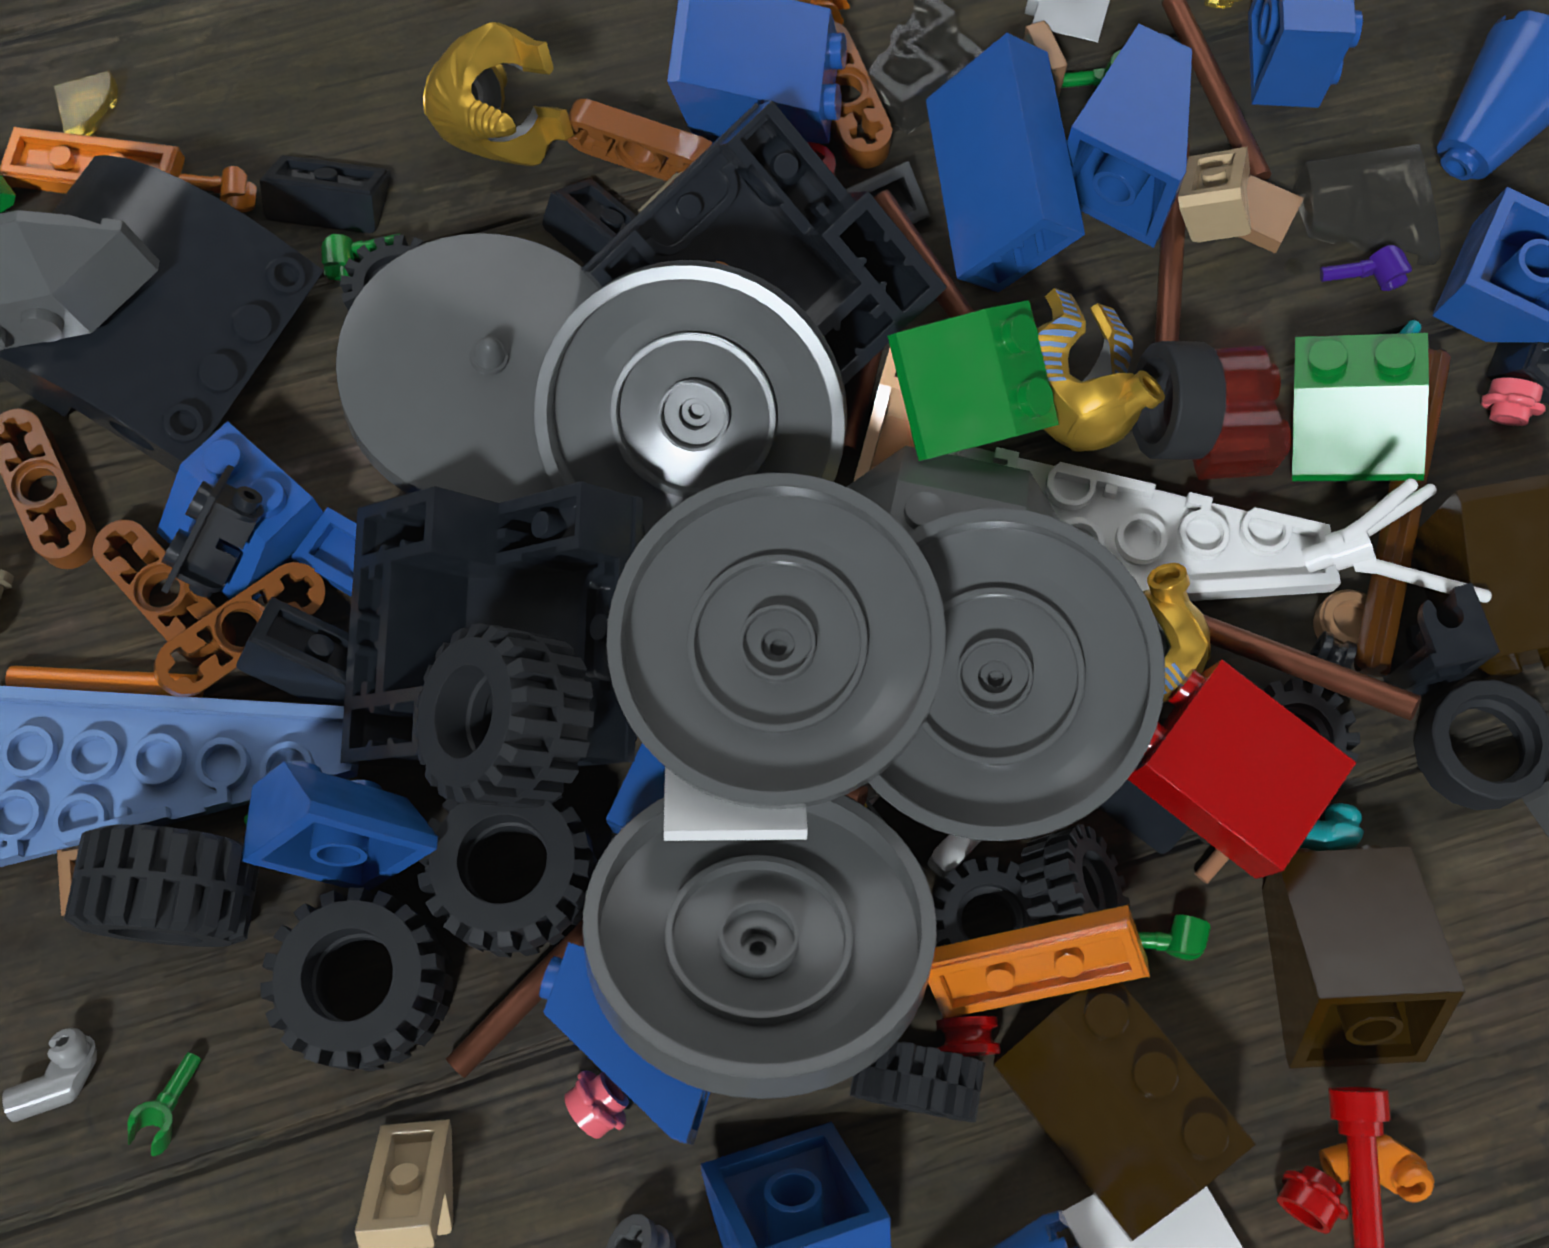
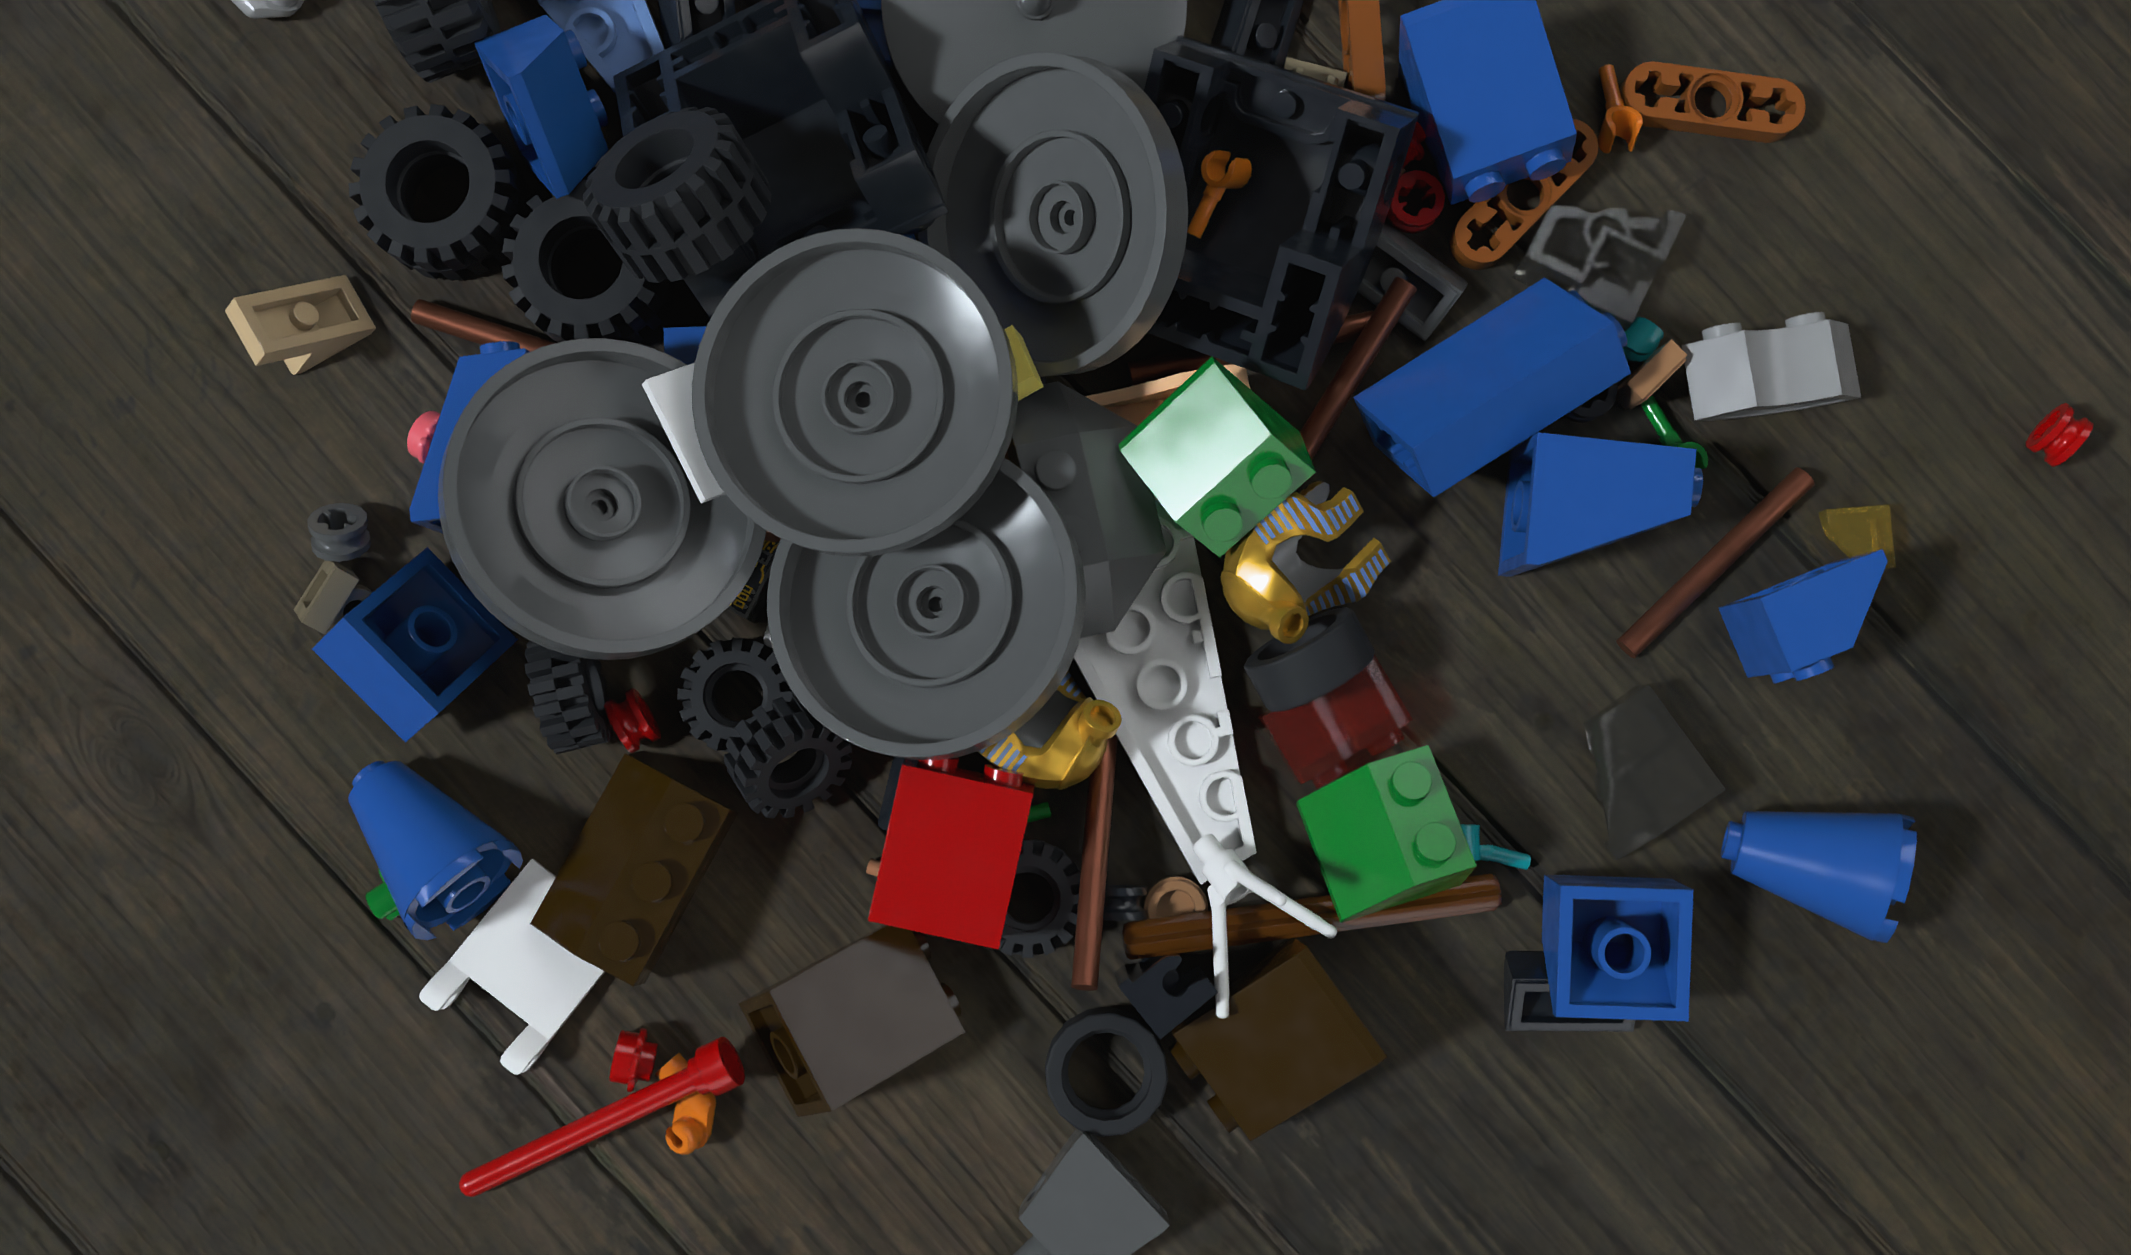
camera: 60 degrees right, 15 degrees up
green hand [128,1052,202,1156] -> none
orange tile [928,905,1150,1019] -> none
green hand [1138,915,1211,961] -> none
copper bar [1155,143,1190,342] -> none
tan slope [1178,147,1251,242] -> none
medium nougat tile [1239,175,1304,254] -> none
teal arm [1299,803,1364,851] -> none
dark purple hand [1320,245,1412,291] -> none
coral plate [1481,378,1546,426] -> none

